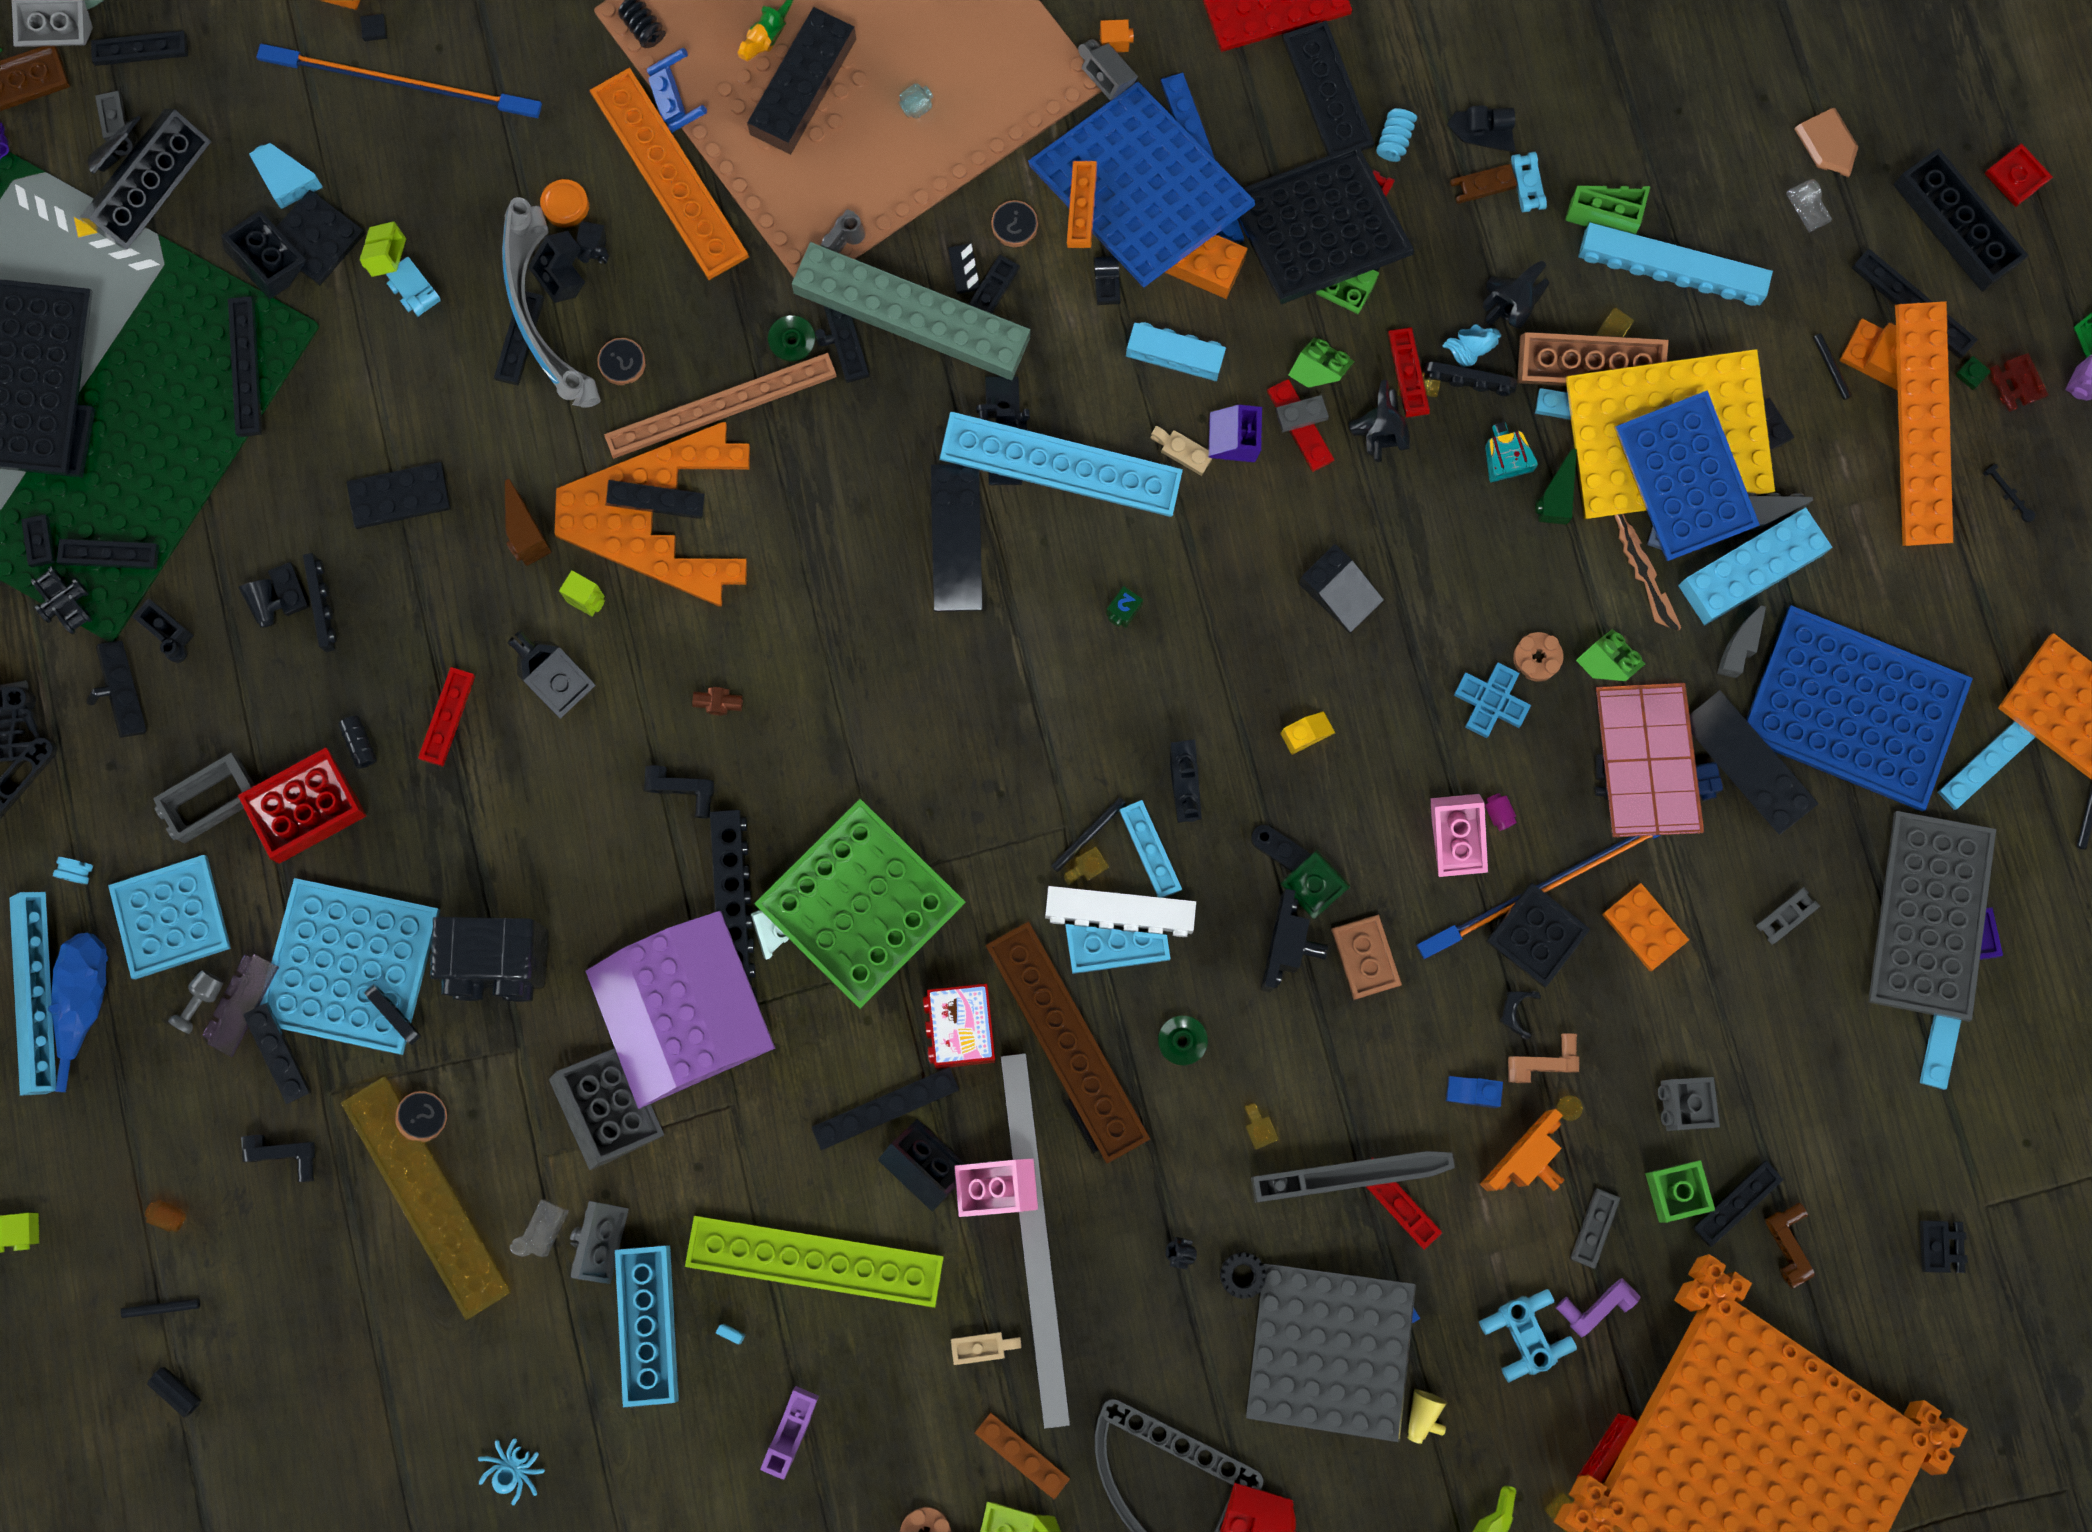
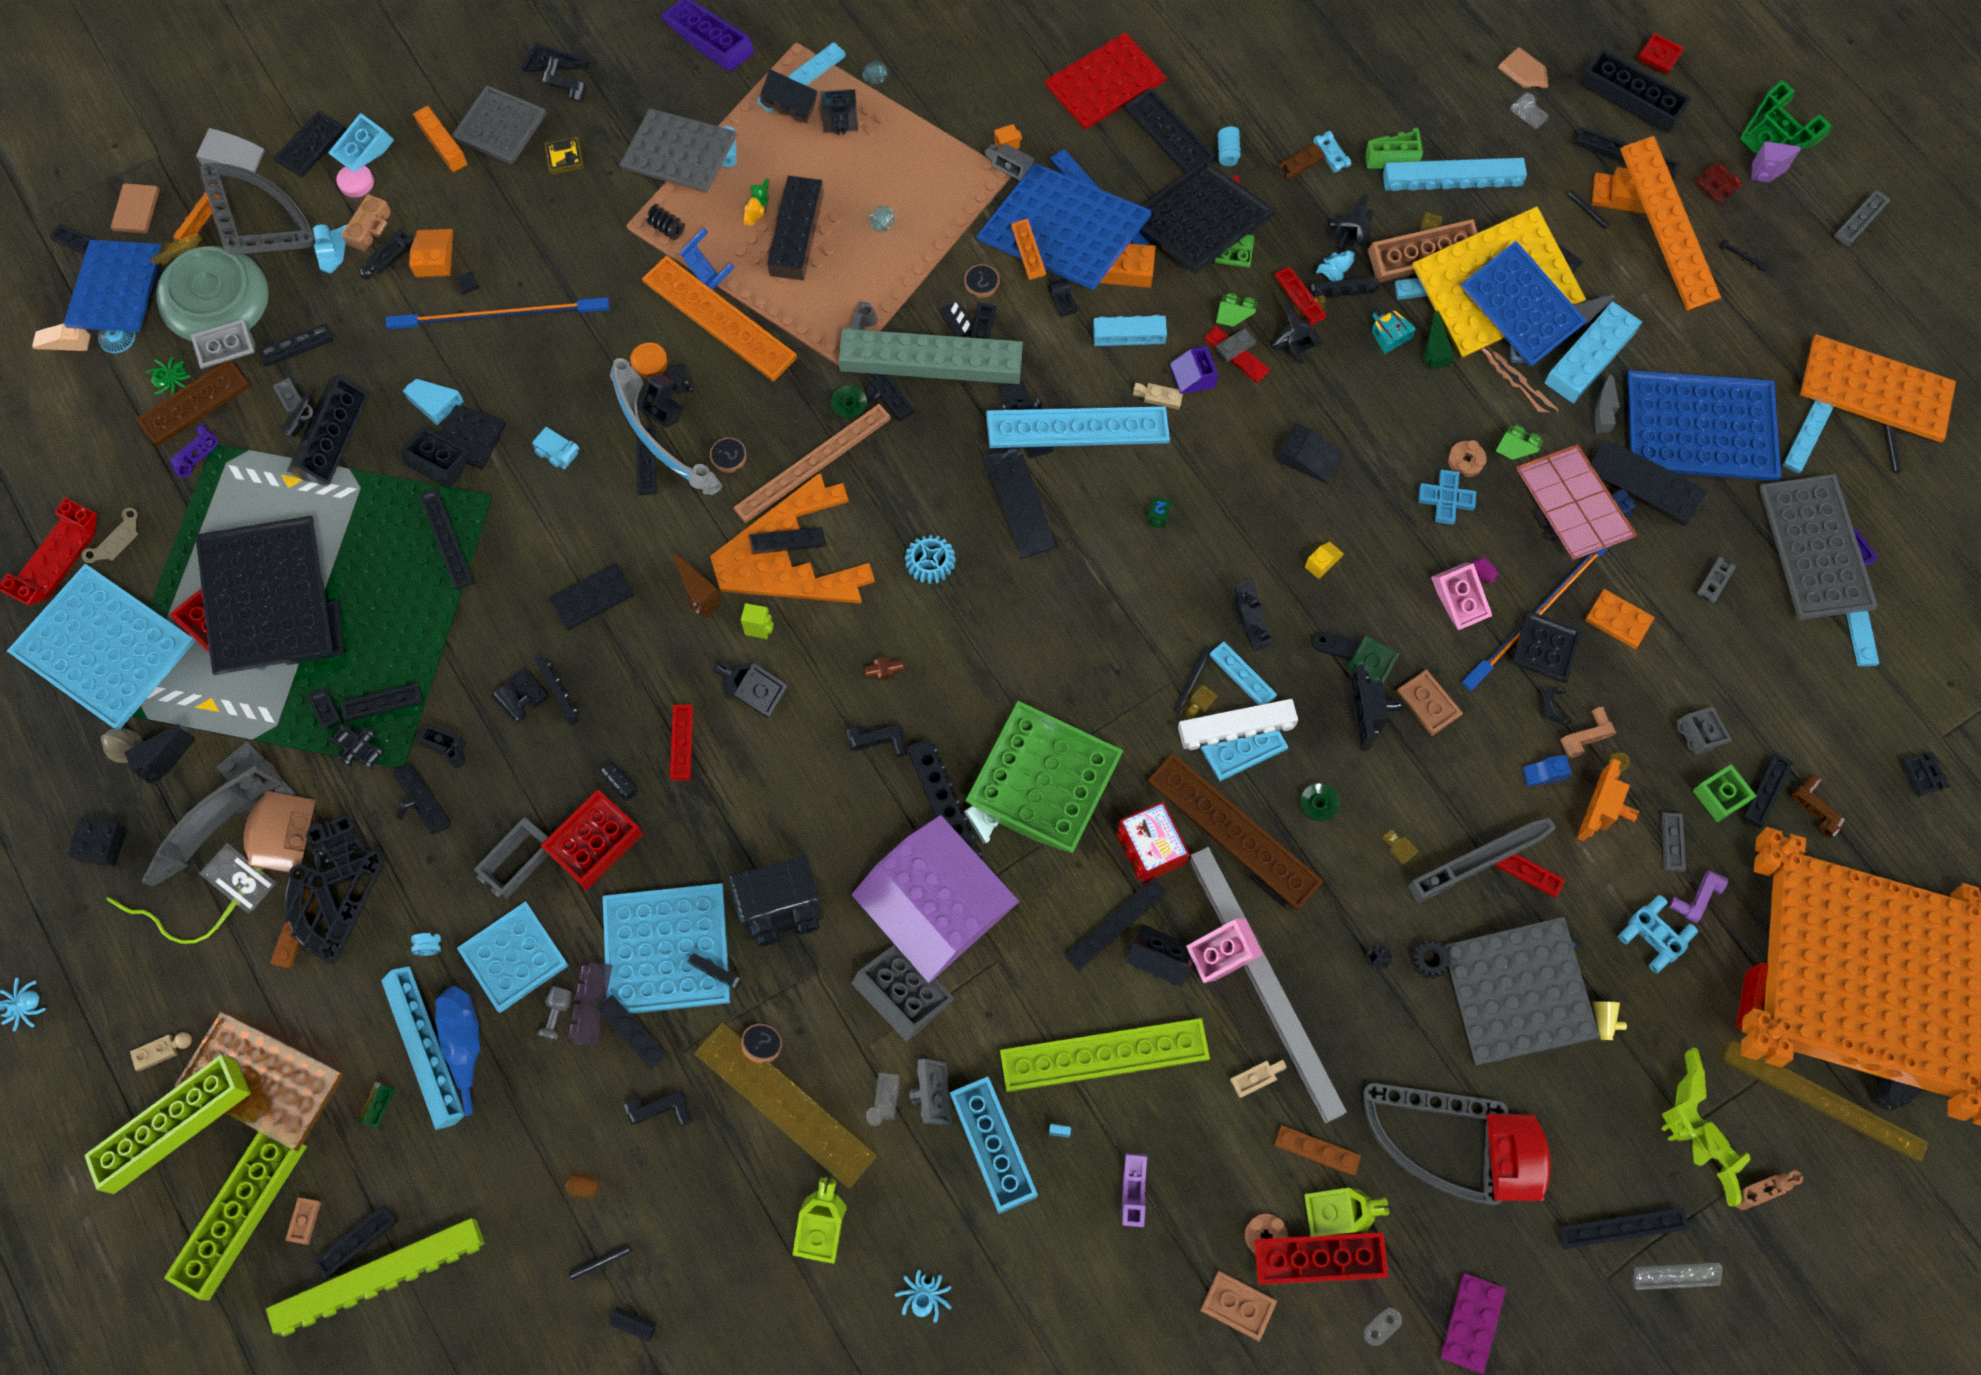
camera: 15 degrees left, 10 degrees down
lime piece [360,222,406,277] -> none
black panel [1447,105,1516,152] -> none
dark green plate [1955,356,1991,390] -> none
none -> lime plate [793,1177,847,1264]
none -> medium azure gear [905,534,956,584]

